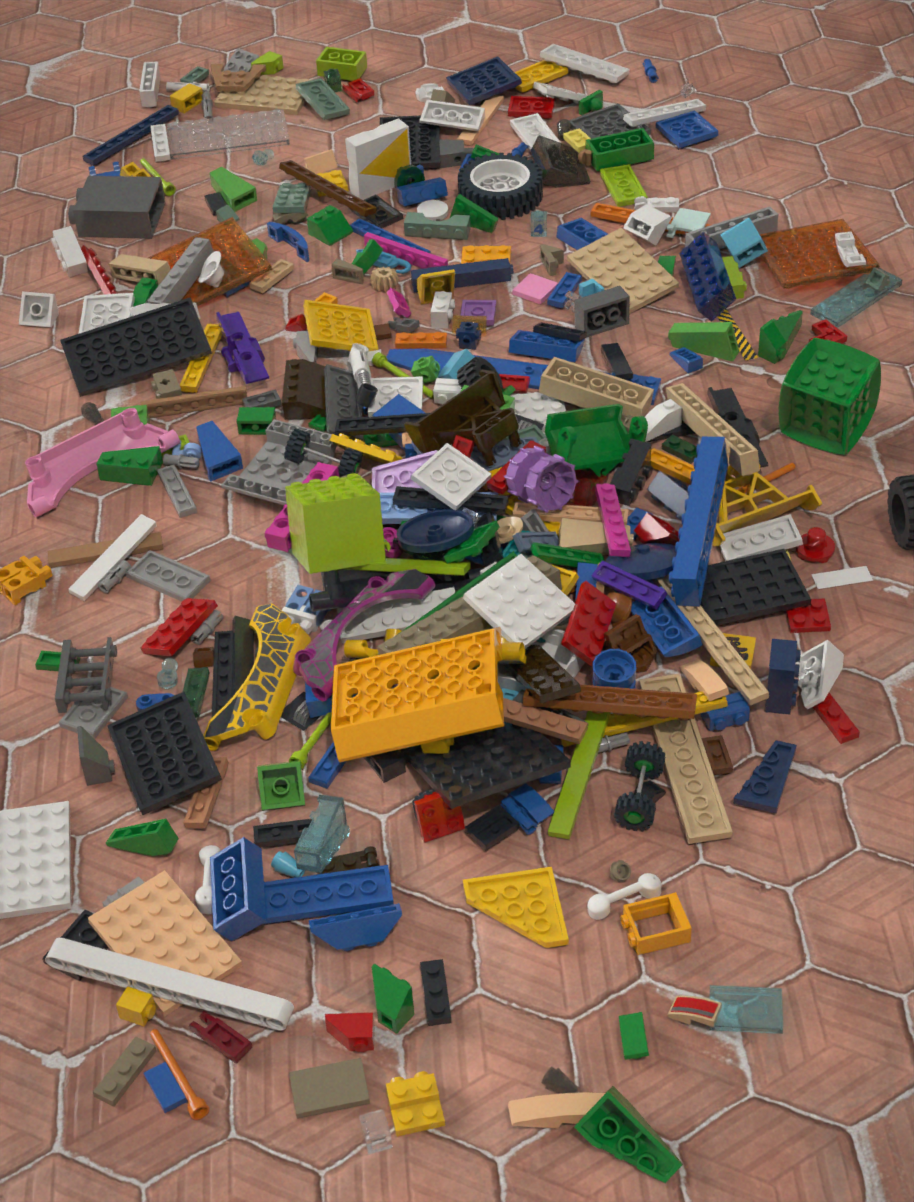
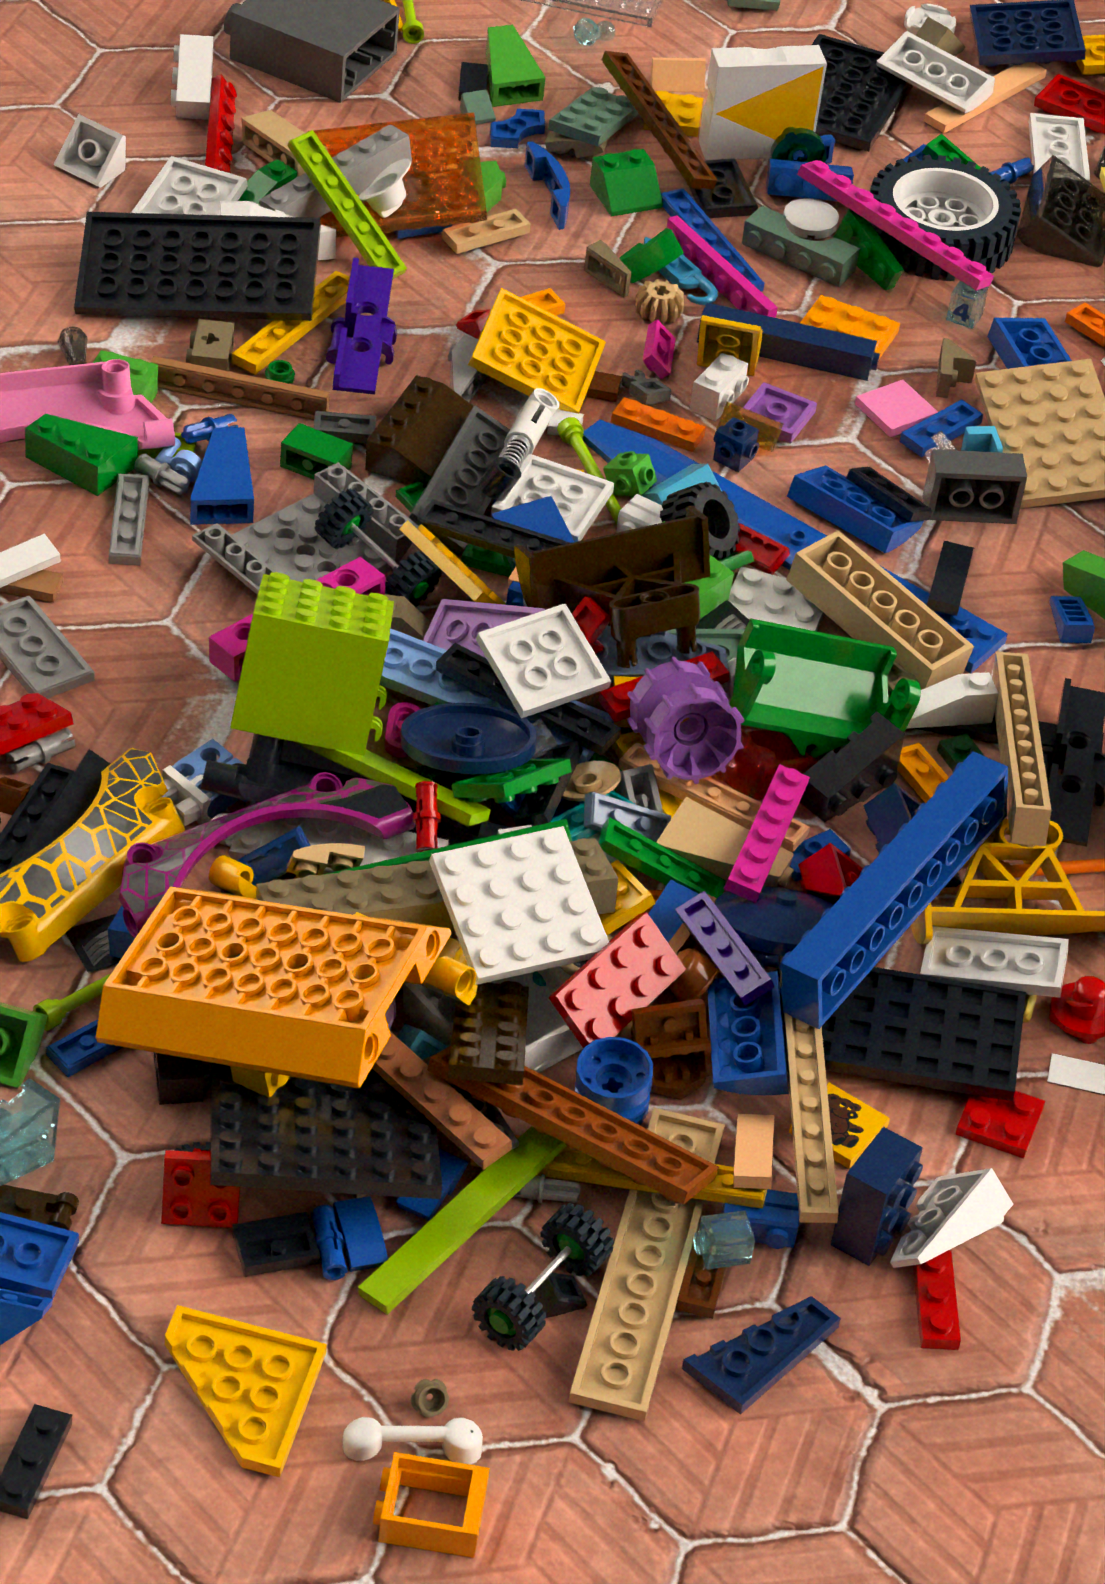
camera: 15 degrees right, 0 degrees up
dark grey torso [440,139,473,168] -> none
none -> blue axle [181,414,238,444]
none -> blue plate [238,826,311,886]
none -> green plate [265,360,295,384]
none -> tan slope [286,843,365,878]
none -> lime tile [287,130,407,279]
none -> red pin [413,781,441,852]
none -> blue tile [490,109,545,148]
none -> clear light blue brick [693,1211,755,1269]
none -> dark pink plate [797,160,994,291]

